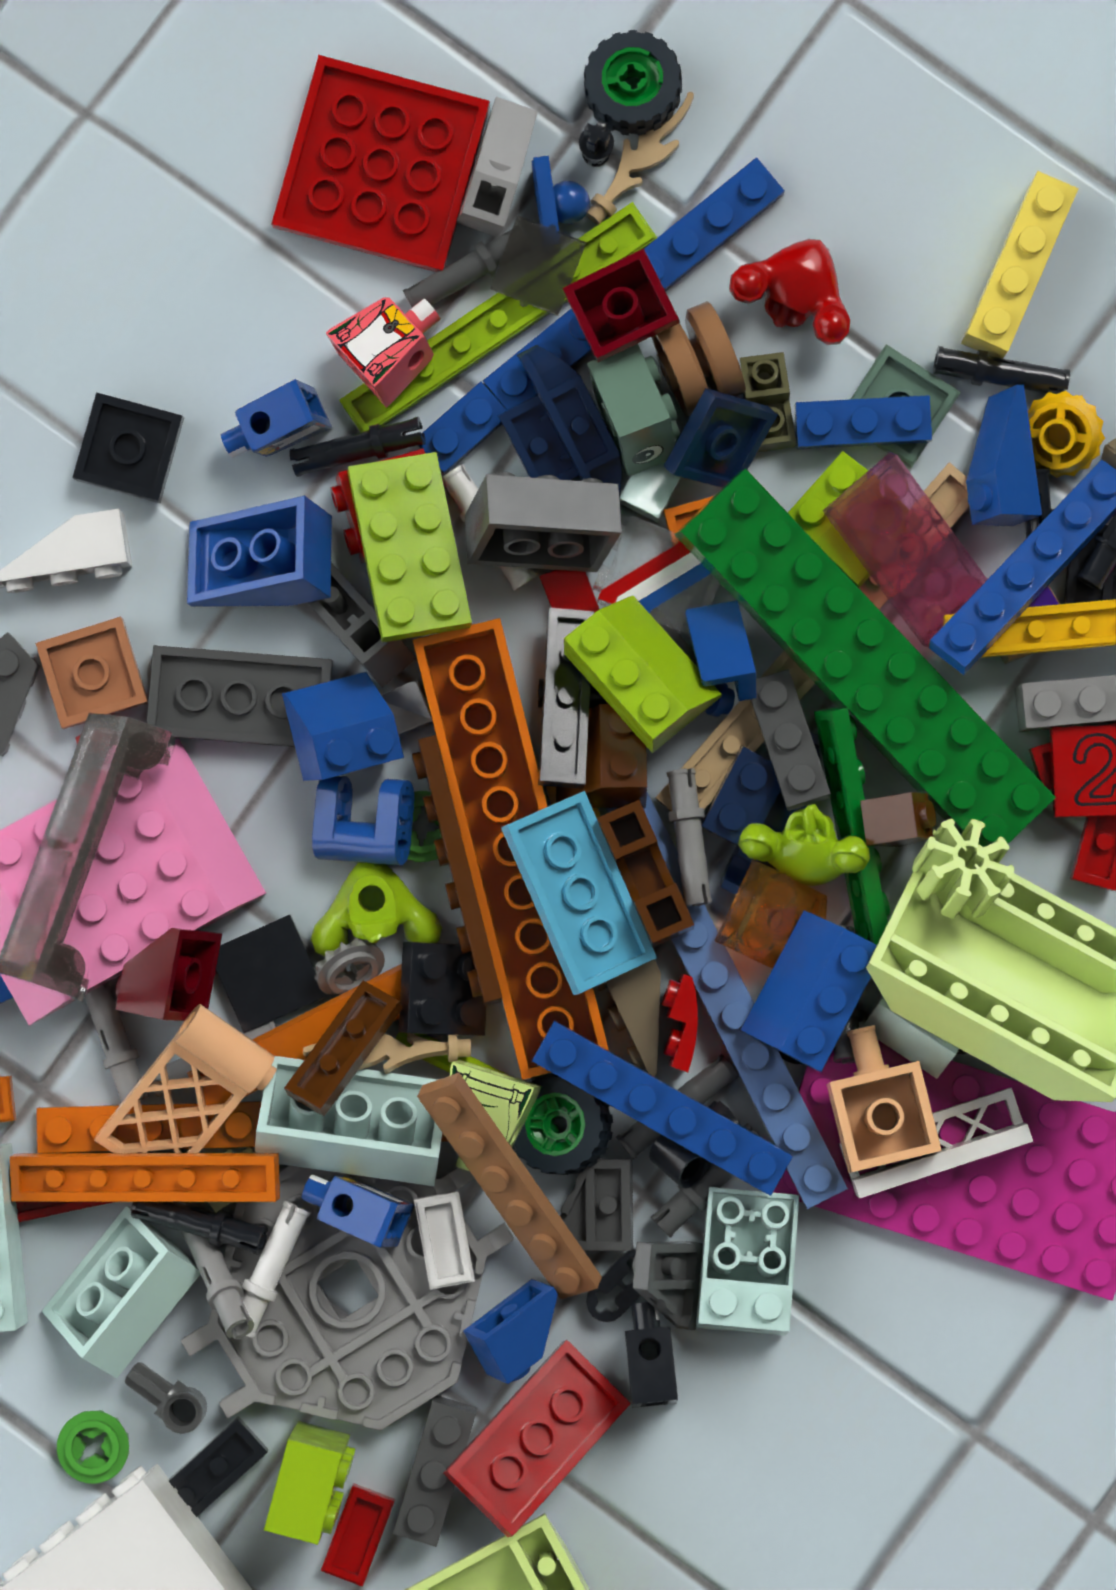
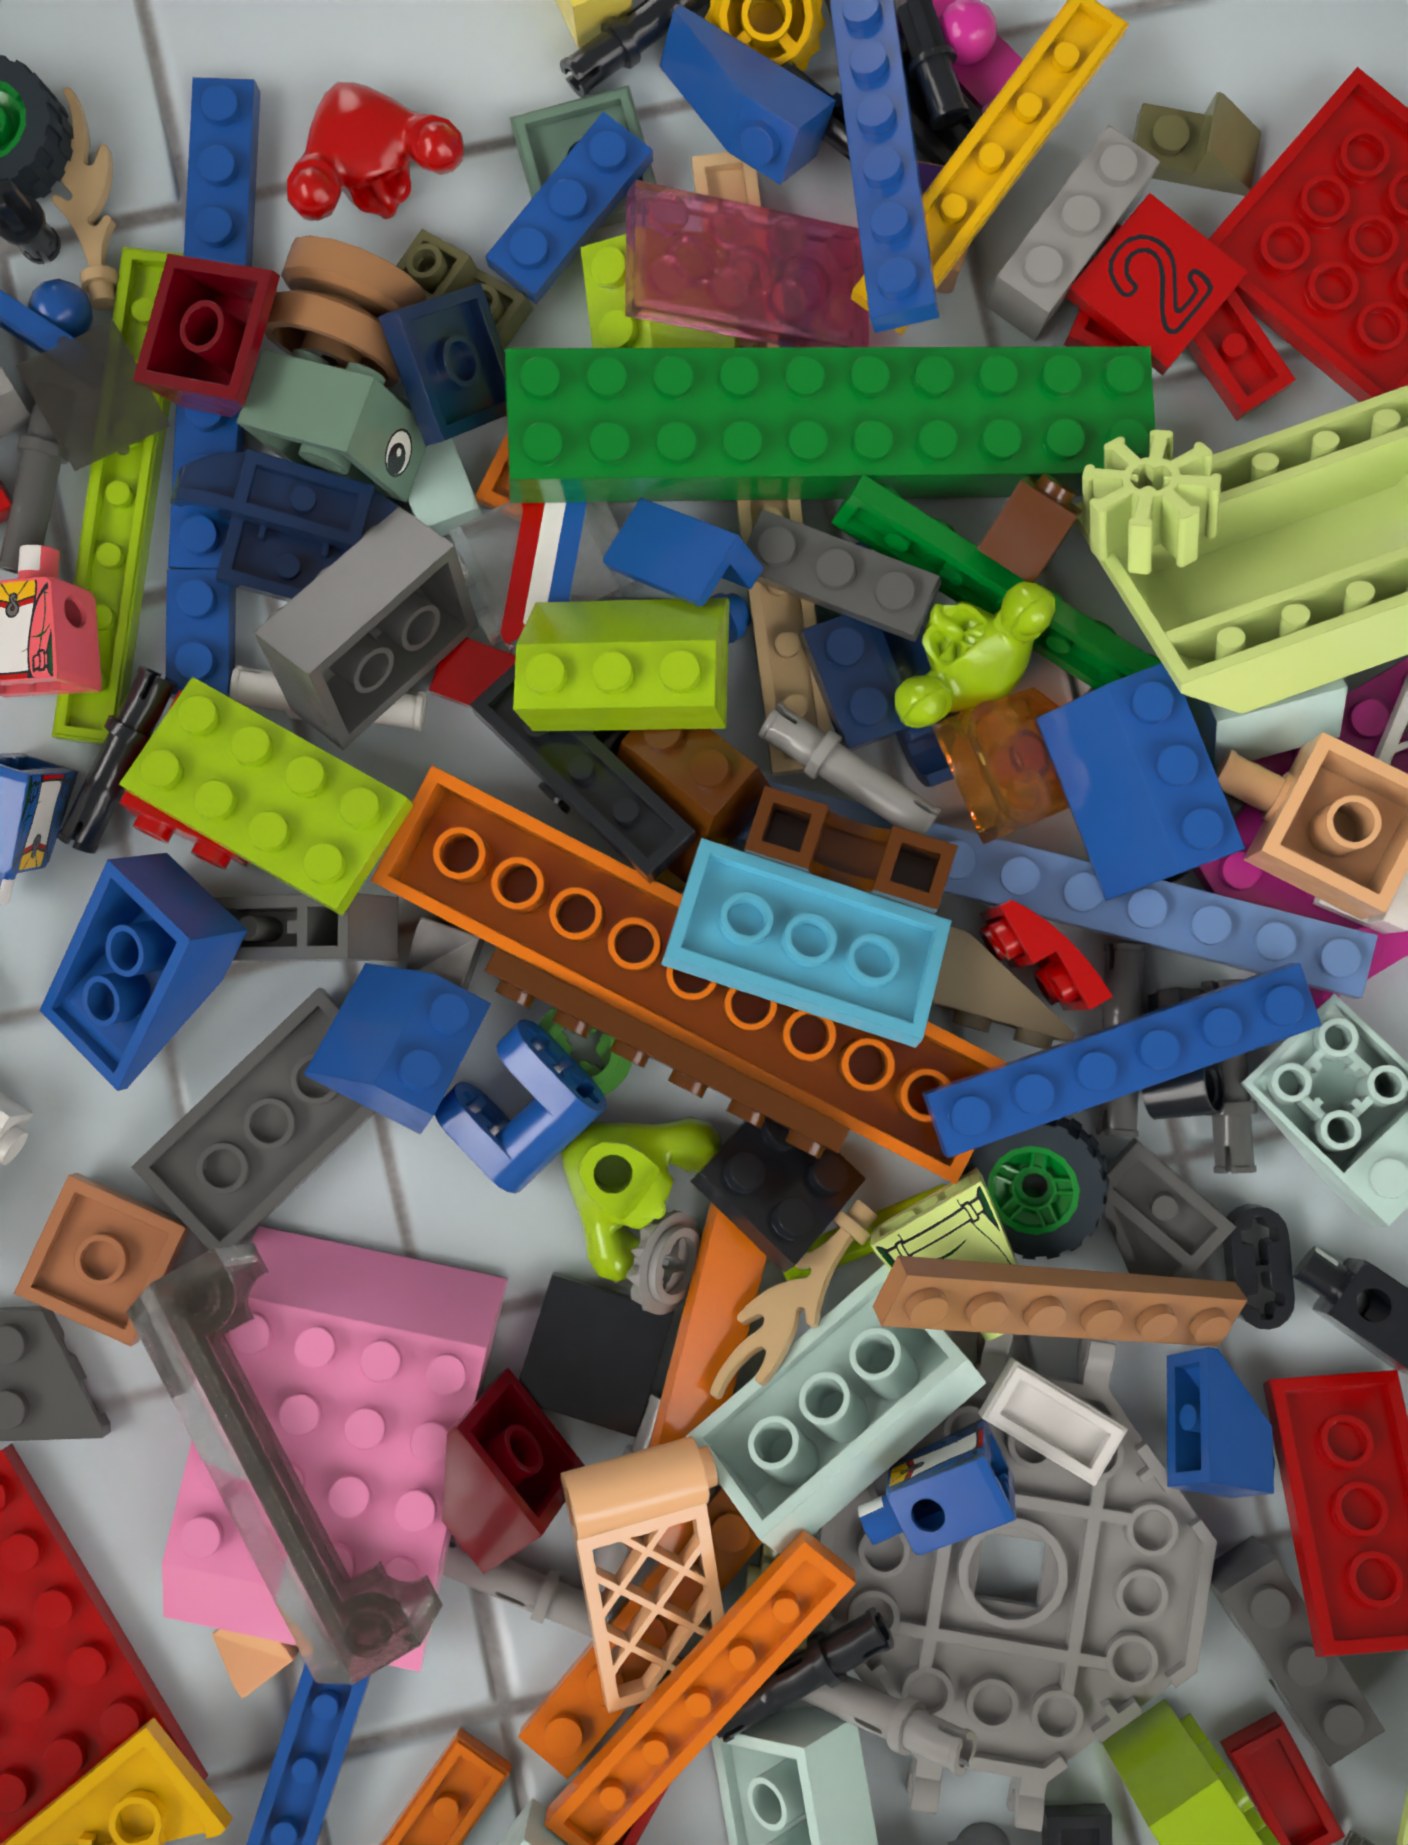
camera: 50 degrees left, 0 degrees up
white pin [242,1200,311,1338] -> none
reddish brown plate [284,980,403,1116] -> none
dark grey wing [632,1241,703,1330] -> none

